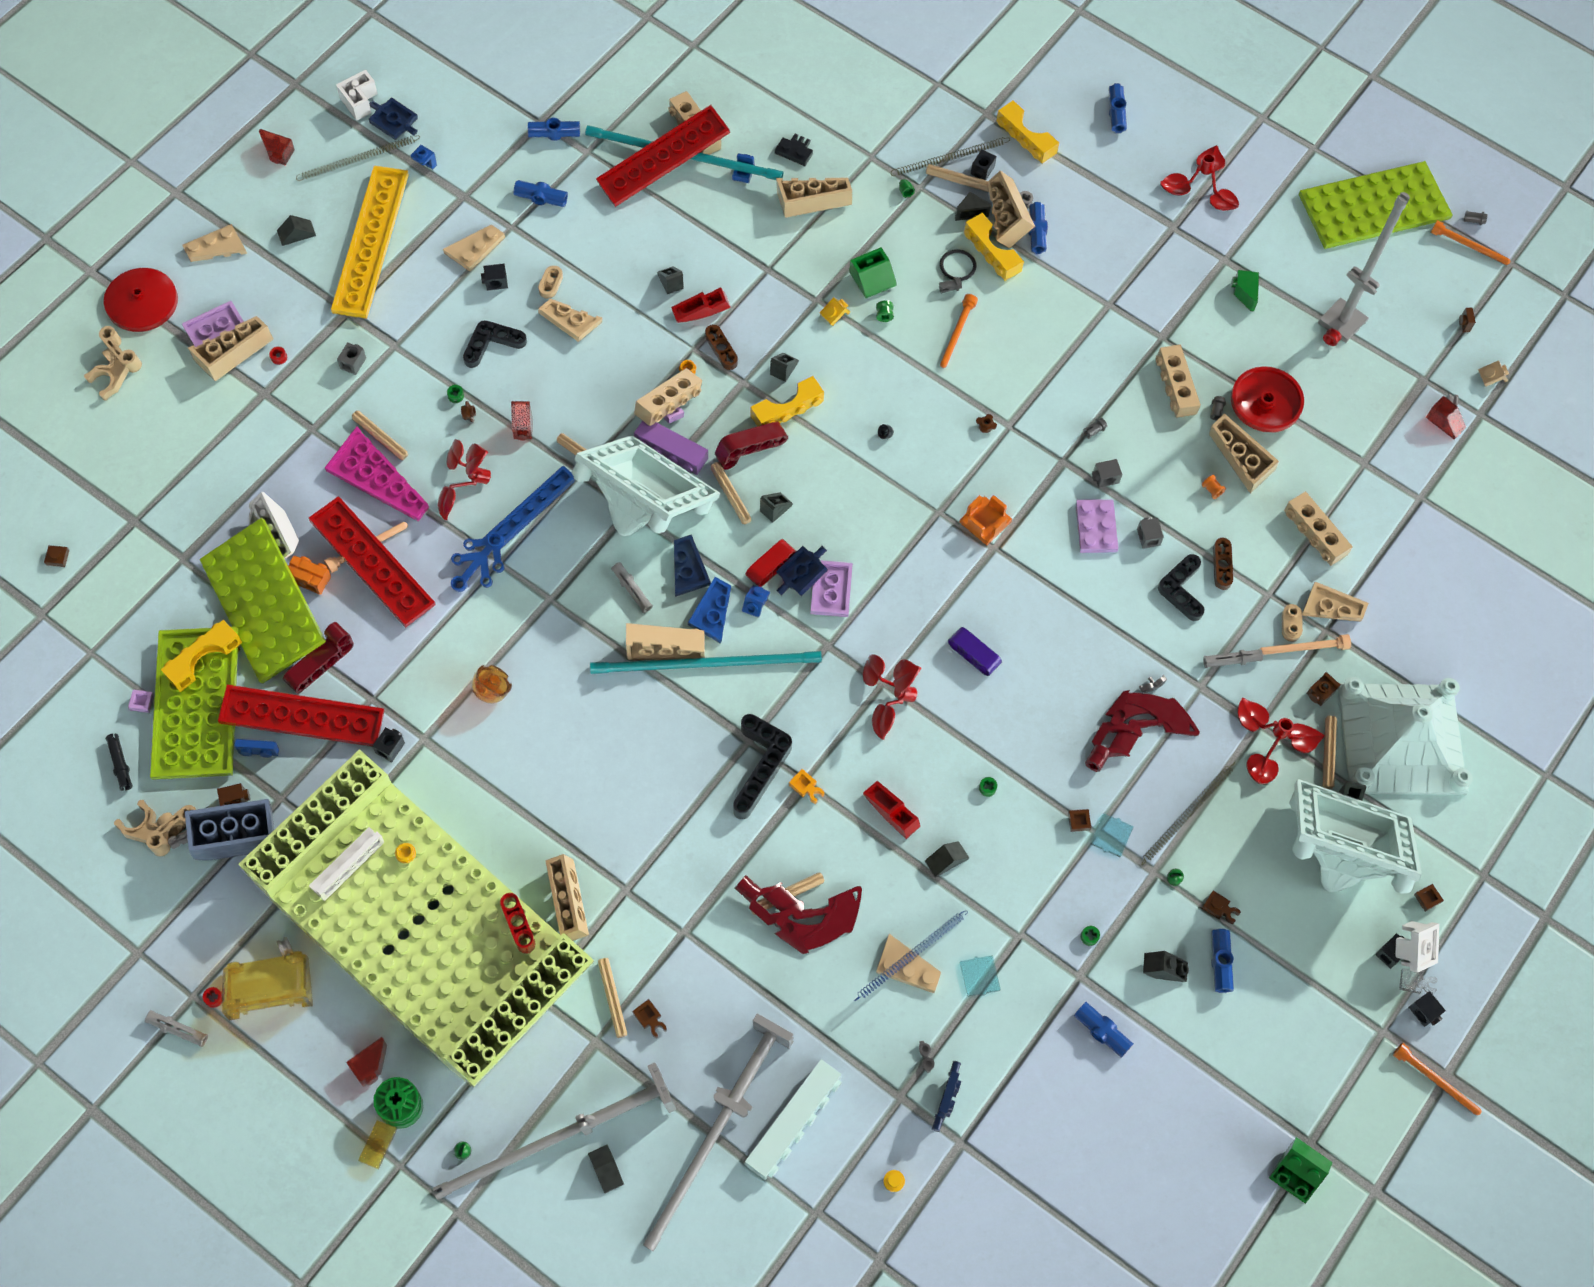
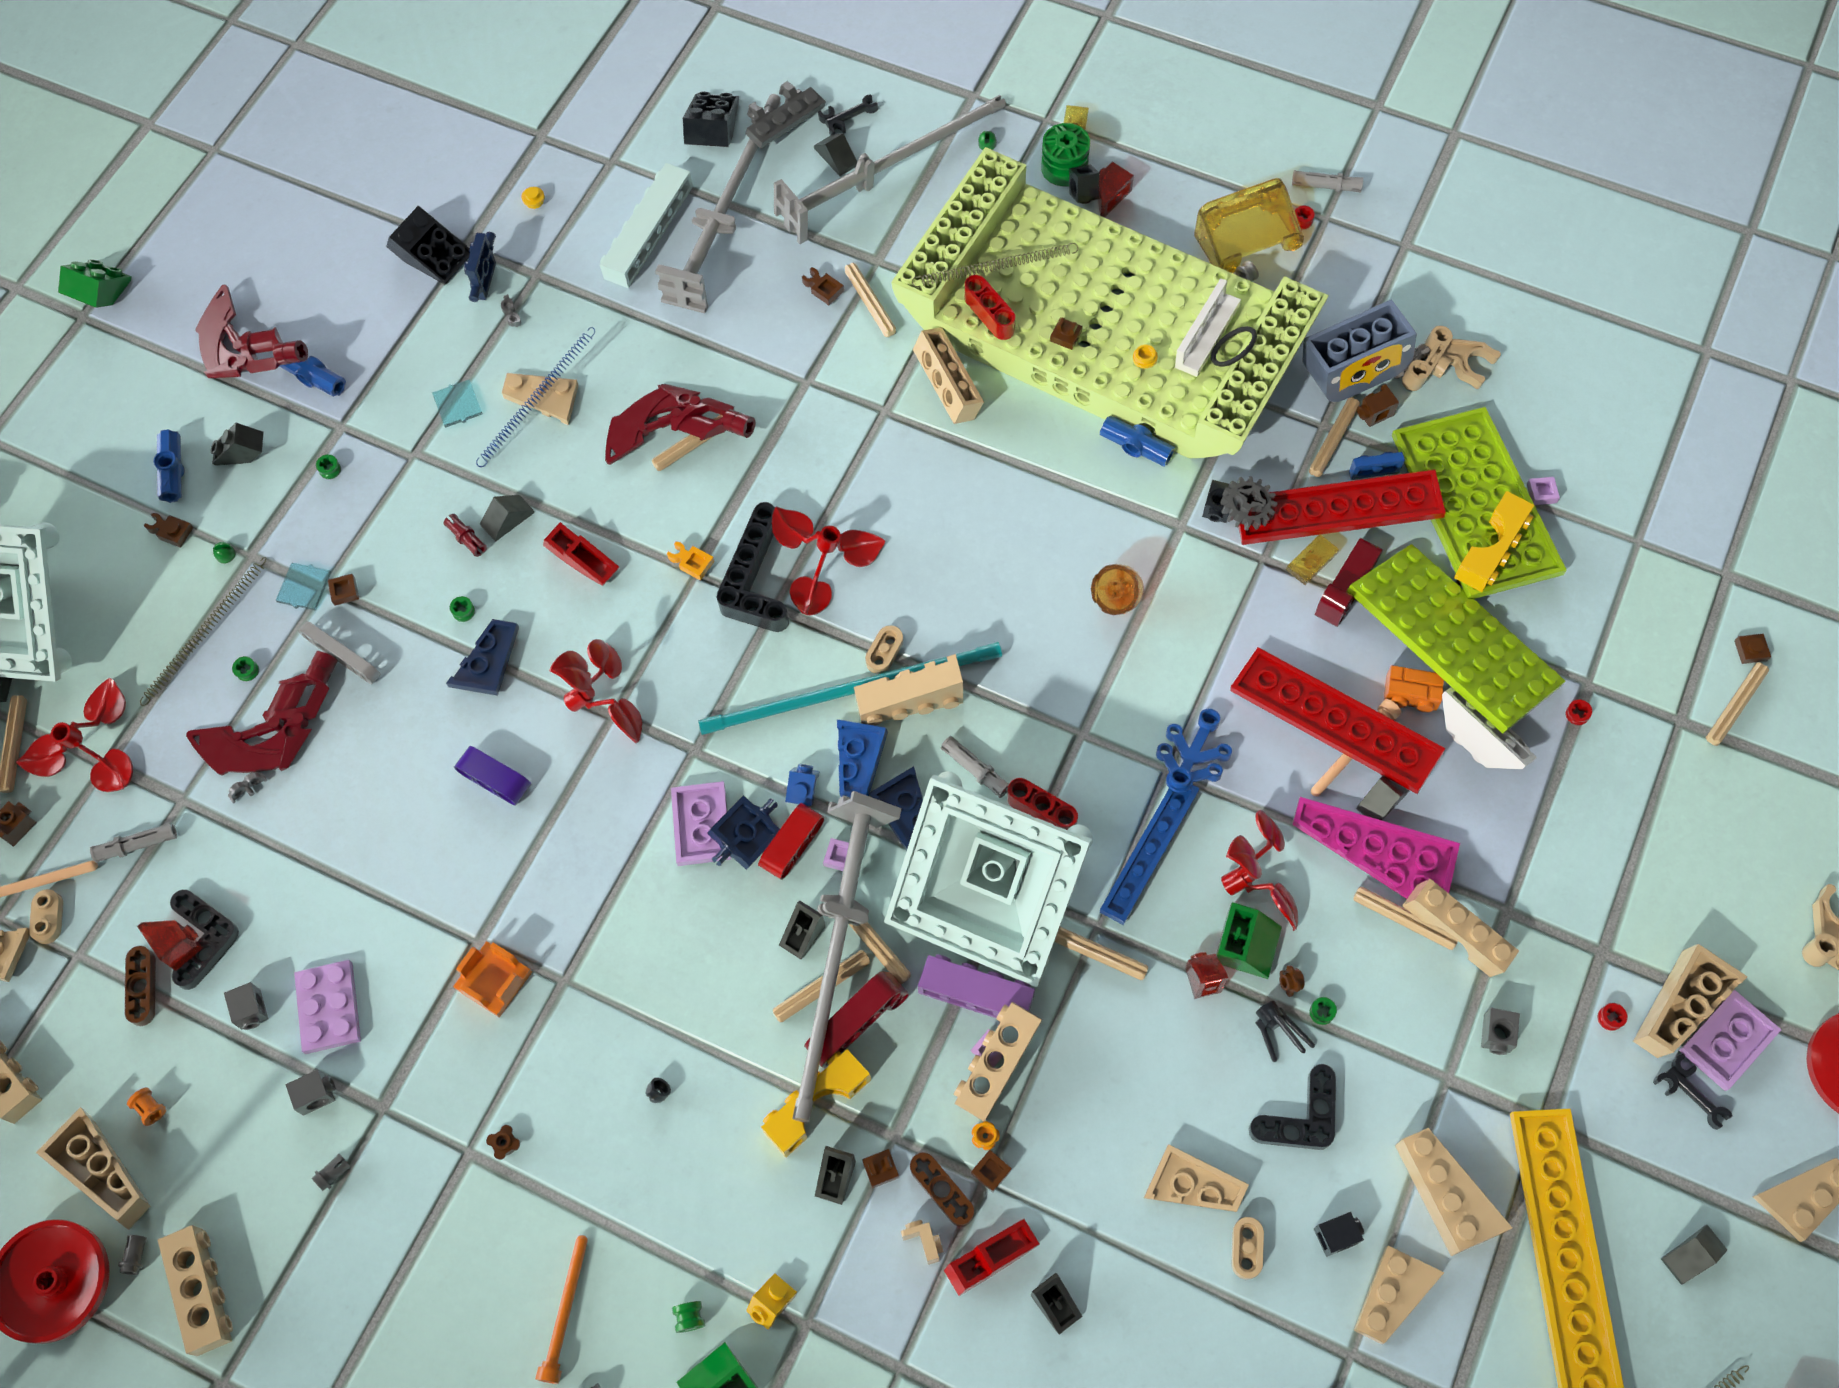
camera: 175 degrees right, 0 degrees up
black pin [105,733,133,791] -> none
none -> clear red slope [137,920,202,971]
none -> piece [195,284,308,378]
none -> green bush [232,656,259,681]
none -> light grey beam [298,621,381,685]
none -> black slope [386,205,470,285]
none -> dark red pin [443,514,487,557]
none -> dark blue wing [446,619,519,696]
none -> black slope [682,91,739,147]
none -> dark grey hinge [746,81,826,149]
none -> red plant [772,506,885,616]
none -> tan axle [773,950,870,1022]
none -> light grey piece [792,791,901,1122]
none -> black bar [818,94,878,135]
none -> lavender plate [823,838,849,871]
none -> reddish brown tile [862,1149,899,1189]
none -> tan plate [865,626,903,674]
none -> tan bracket [901,1220,943,1265]
none -> olive piece [912,243,1078,287]
none -> reddish brown plate [971,1150,1012,1193]
none -> red beam [1007,778,1078,830]
none -> reddish brown tile [1050,317,1083,350]
none -> black brick [1069,164,1099,204]
none -> blue piece [1100,415,1175,467]
none -> black tyre [1211,326,1257,367]
none -> green slope [1214,902,1282,979]
none -> dark grey gear [1220,476,1277,530]
none -> black plant [1255,1001,1315,1062]
none -> clear yellow plate [1286,534,1339,585]
none -> tan axle [1309,397,1360,477]
none -> pearl dark grey slope [1356,776,1410,820]
none -> tan wedge [1395,1128,1512,1256]
none -> tan arch [1402,879,1519,977]
none -> red bush [1565,699,1592,725]
none -> black bar [1653,1054,1733,1130]
none -> tan axle [1706,662,1769,746]

